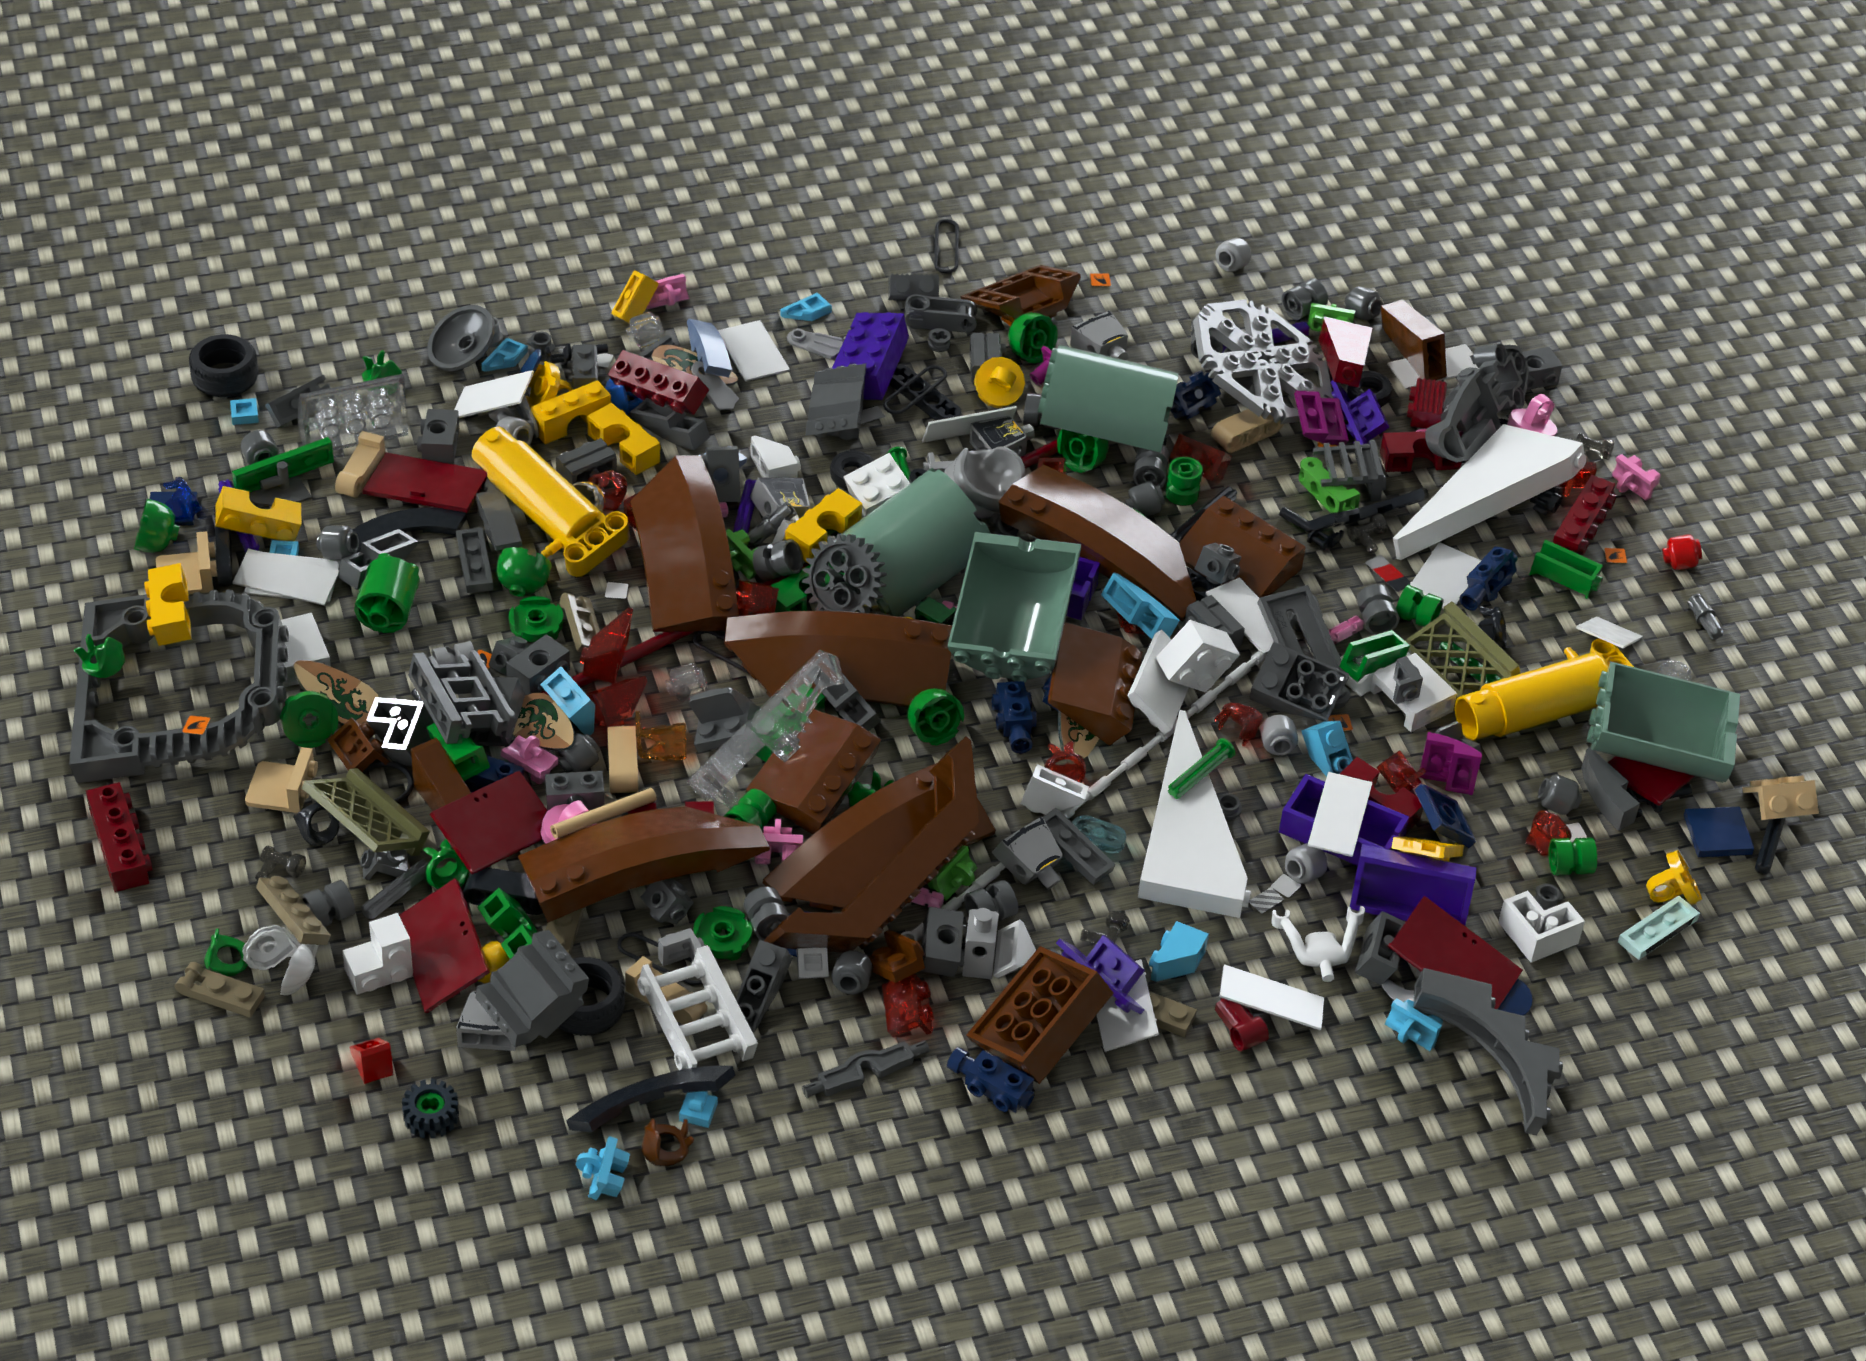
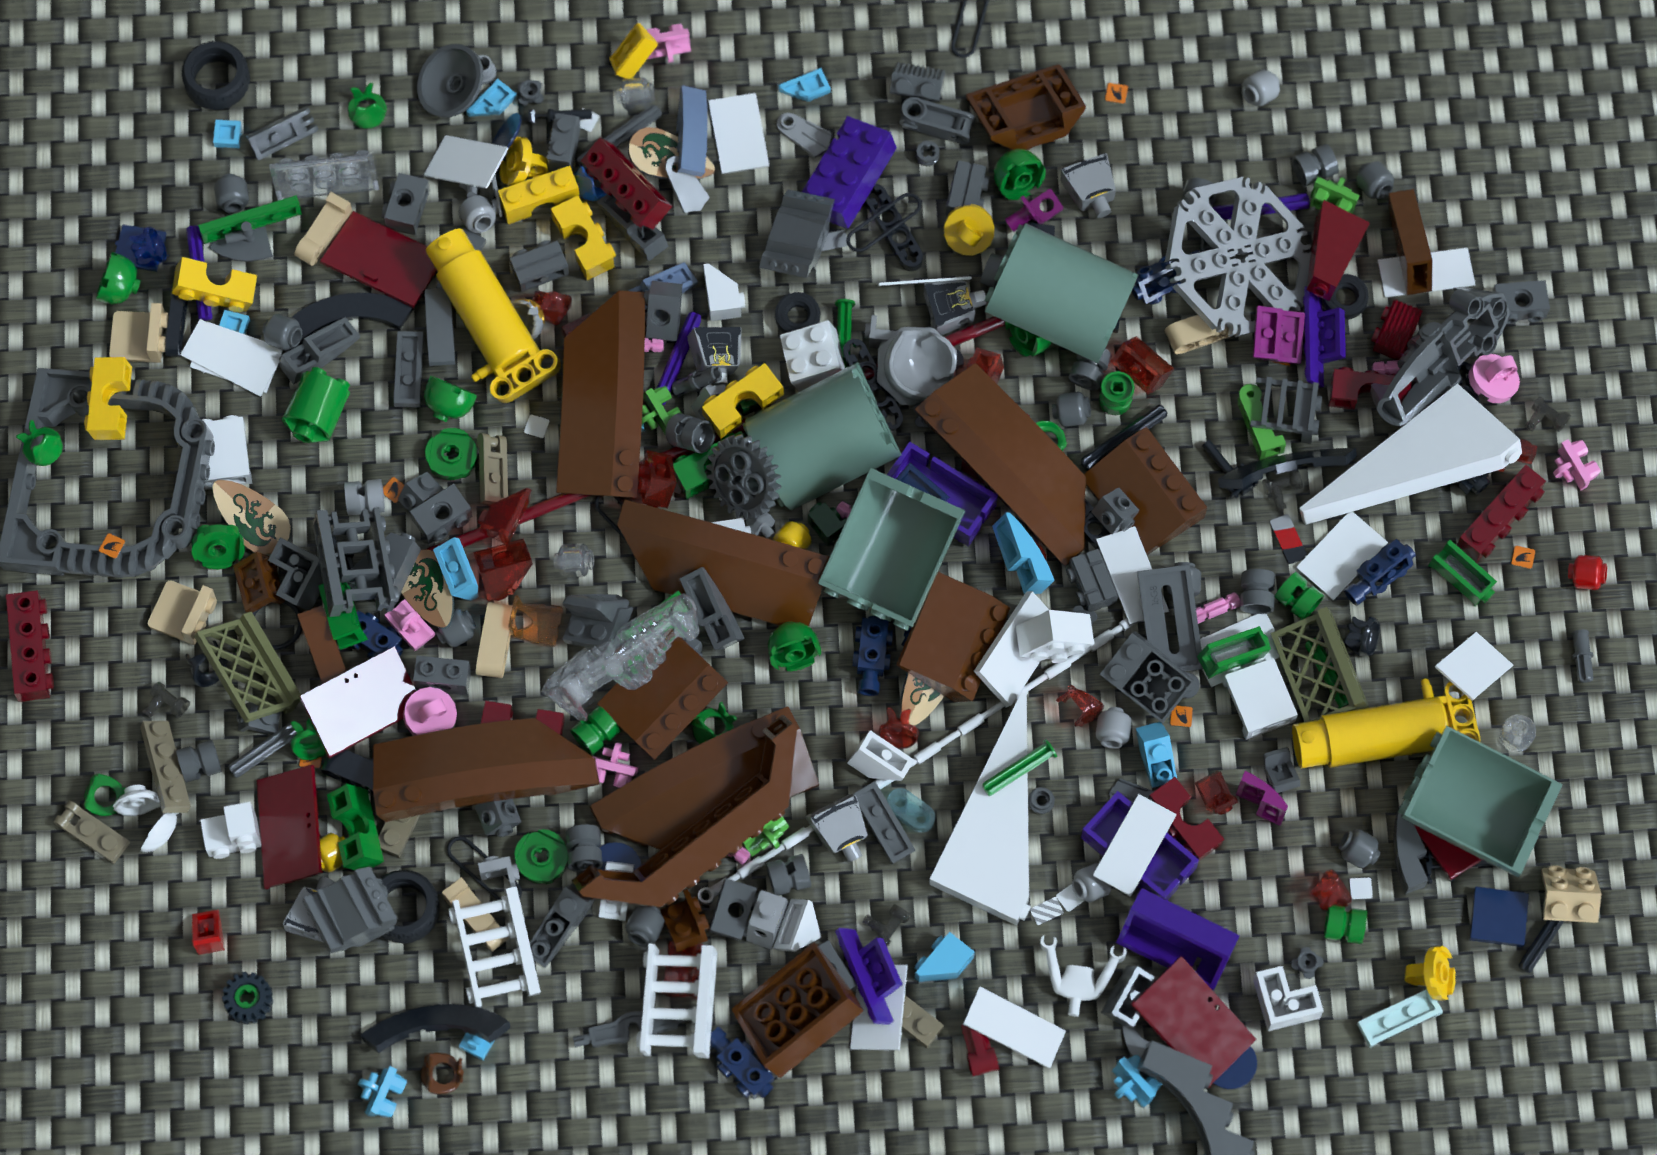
camera: 15 degrees right, 25 degrees up
tan piece [550,788,656,839] -> none
yellow wing [1392,836,1464,862] -> none
dark grey bracket [1393,656,1423,704] -> none
dark blue tile [1415,784,1476,848] -> none
none -> white fence [636,944,717,1058]

